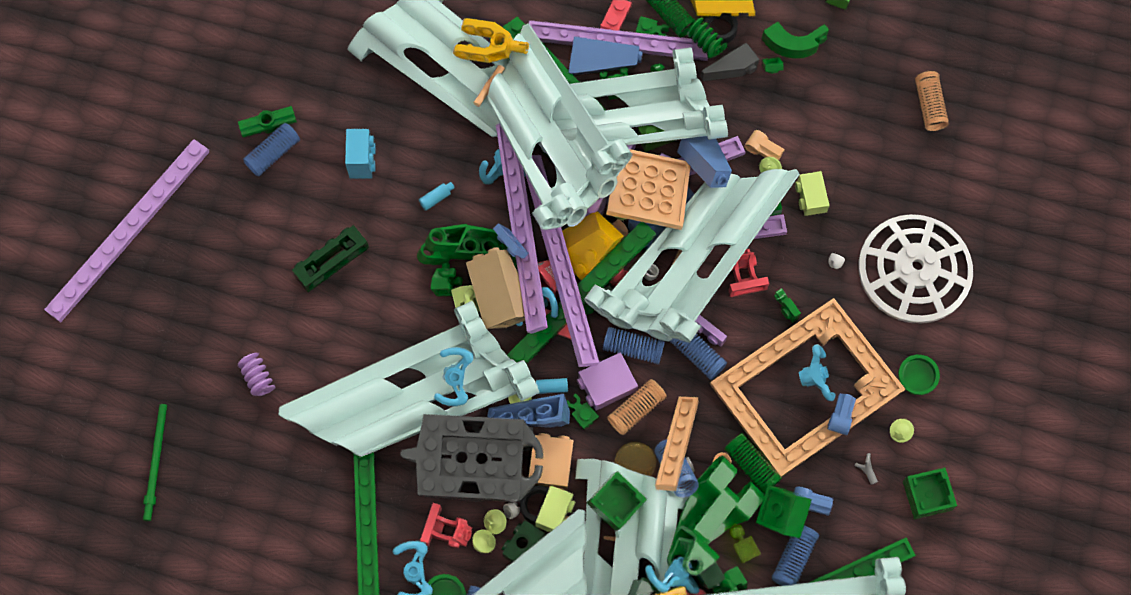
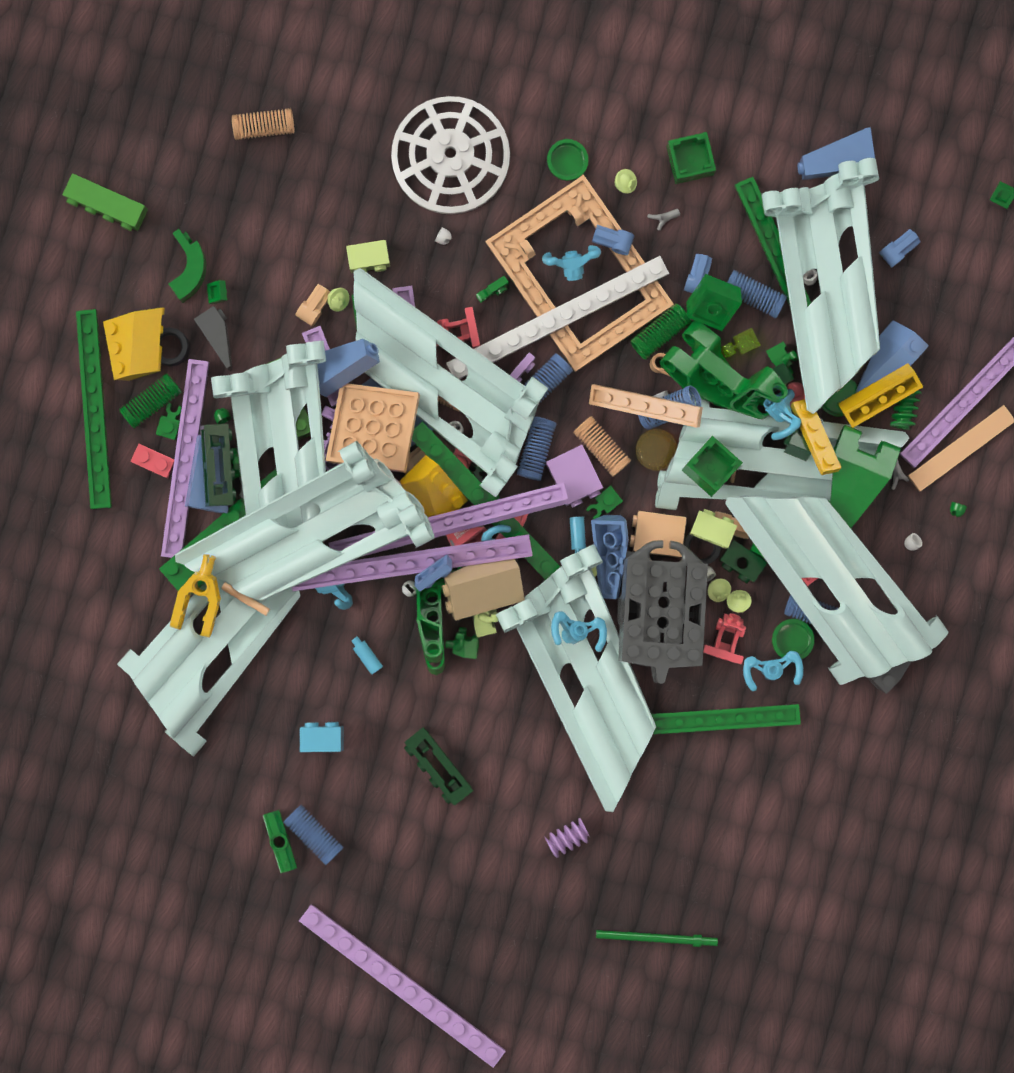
camera: 90 degrees left, 15 degrees up
green piece [687,18,727,58] -> none
none -> dark green brick [200,424,236,507]
none -> white plate [446,256,669,379]

